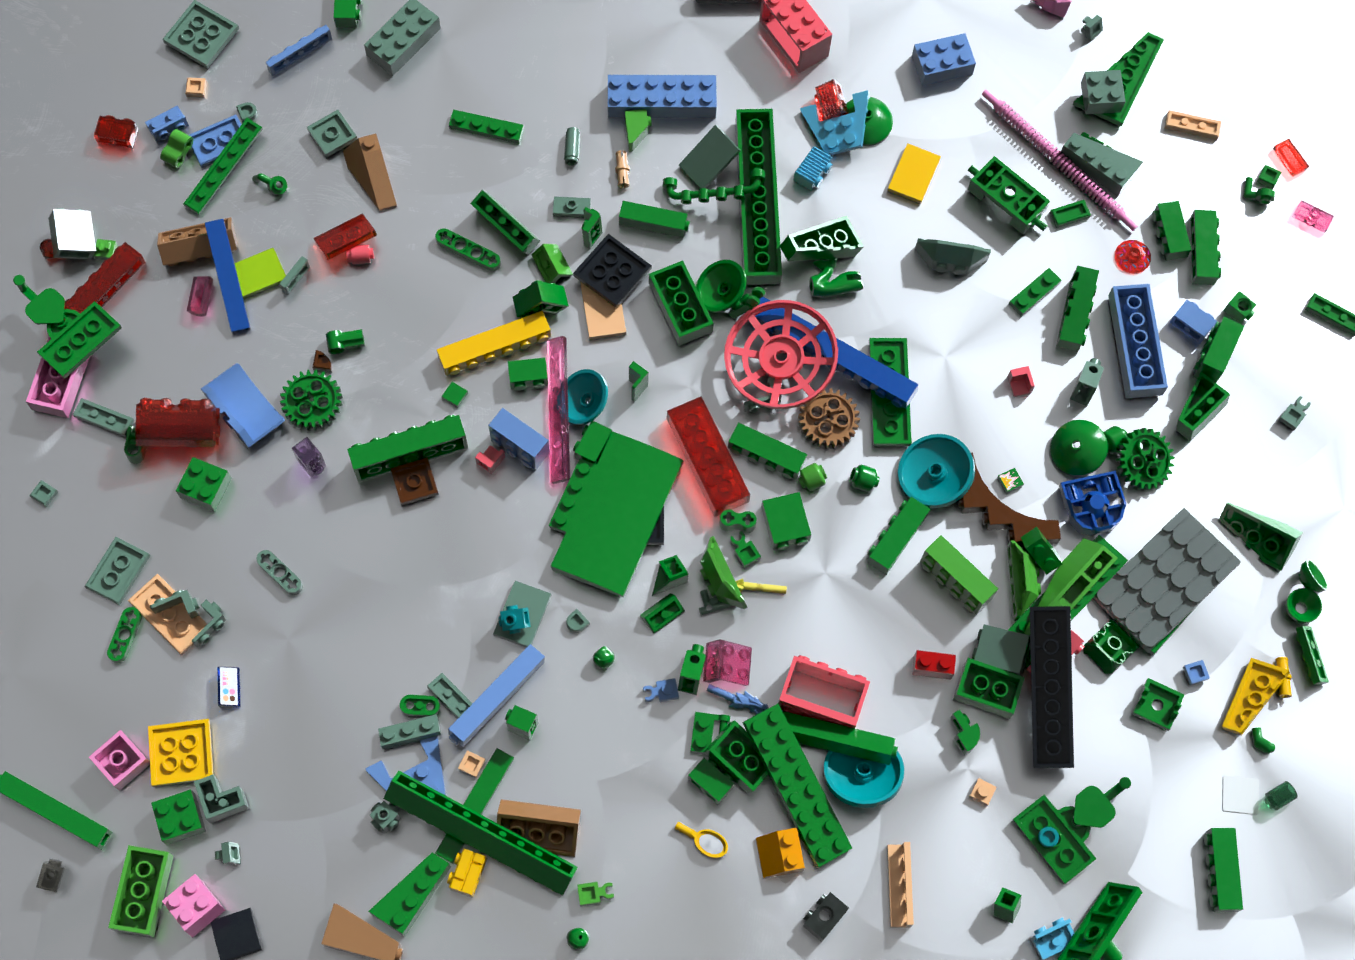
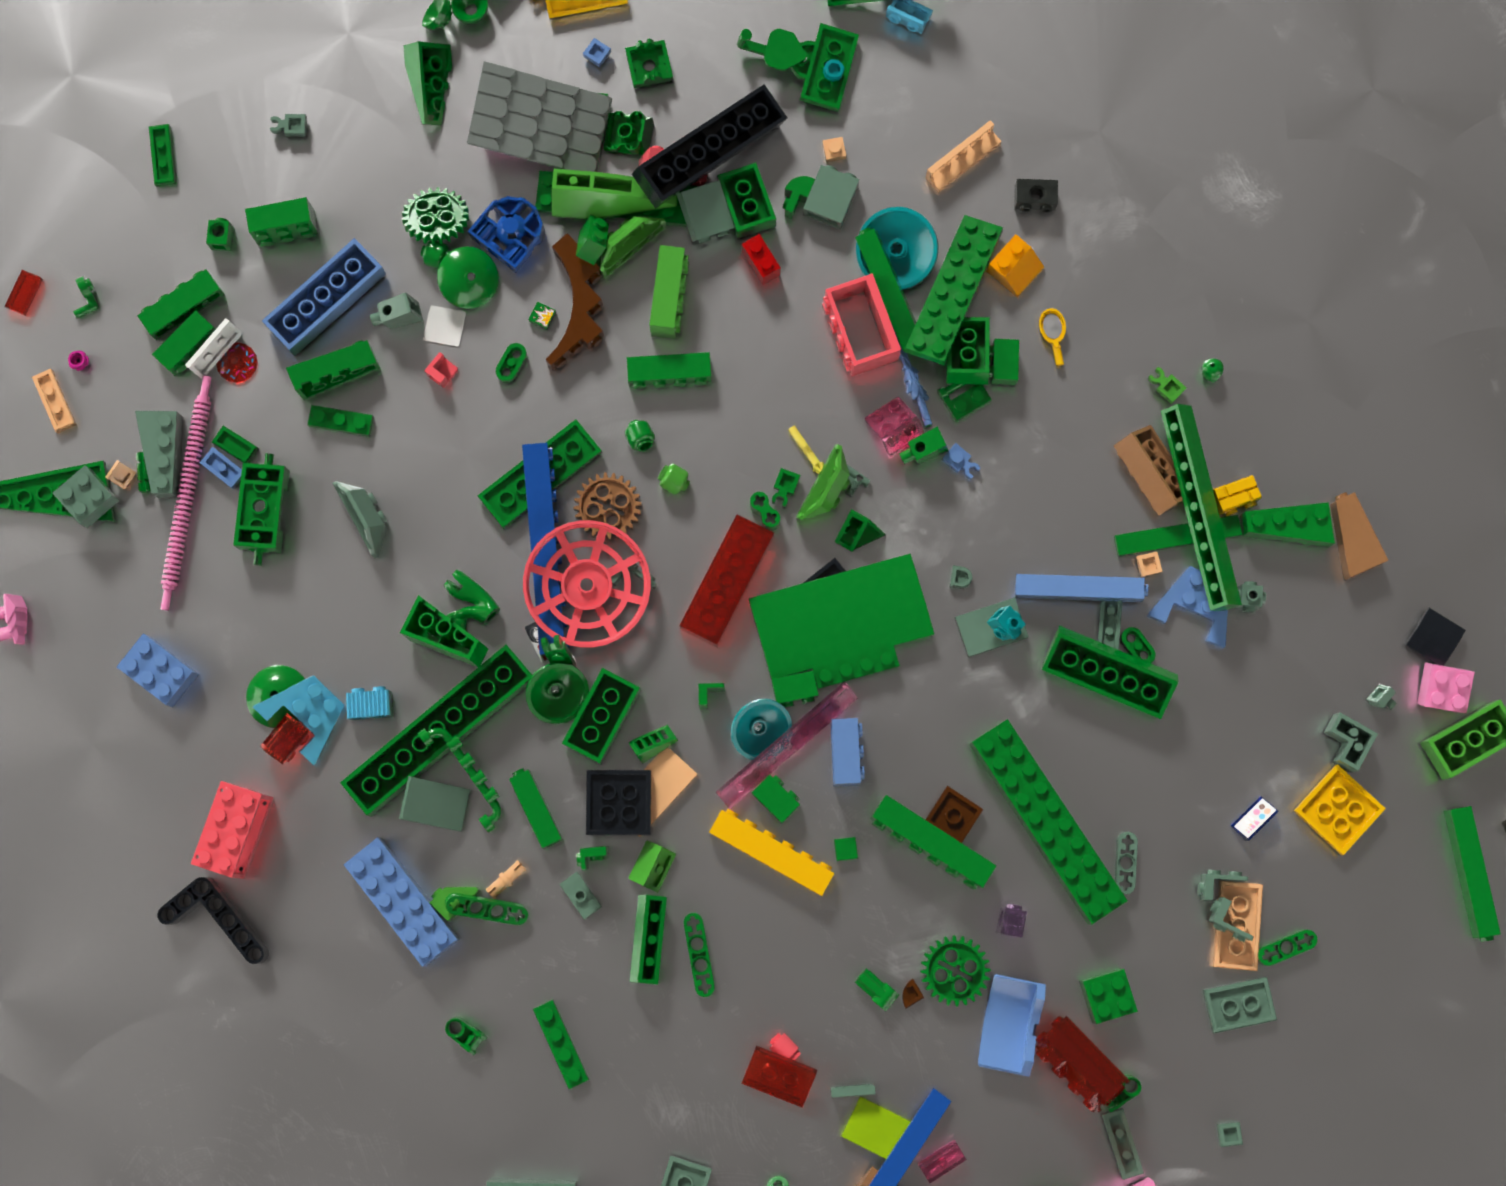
camera: 125 degrees left, 10 degrees up
bright pink brick [89,730,150,791] -> none
green brick [151,789,206,845] -> none
medium nougat wedge [343,134,397,211] -> none
sand green plate [378,714,441,749] -> none
coral panel [475,446,505,474] -> none
green brick [505,705,538,741] -> none
green brick [512,280,569,318] -> none
sand green piece [564,127,580,165] -> none
green piece [593,646,615,669] -> none
green slope [640,593,685,633] -> none
green brick [728,422,807,480] -> none
green brick [761,492,811,550] -> none
yellow tile [887,143,941,204] -> none
teal dish [898,434,975,508] -> none
green brick [994,887,1022,923] -> none
sand green tile [1082,15,1103,40] -> none
medium blue brick [1170,300,1217,344] -> none
green wedge [1176,372,1230,441] -> none
green tile [1257,164,1282,189] -> none
clear pink plate [1292,200,1334,233] -> none
none -> dark pink plate [68,351,89,371]
none -> light nougat plate [105,460,136,490]
none -> white plate [185,318,243,380]
none -> medium blue plate [199,447,242,489]
none -> white sticker [423,305,466,347]
none -> green beam [445,893,528,925]
none -> green piece [445,1017,488,1055]
none -> green plate [496,343,527,383]
none -> green slope [629,725,678,764]
none -> sand green brick [803,165,859,230]
none -> green brick [970,719,1128,925]
none -> green brick [1042,625,1179,719]

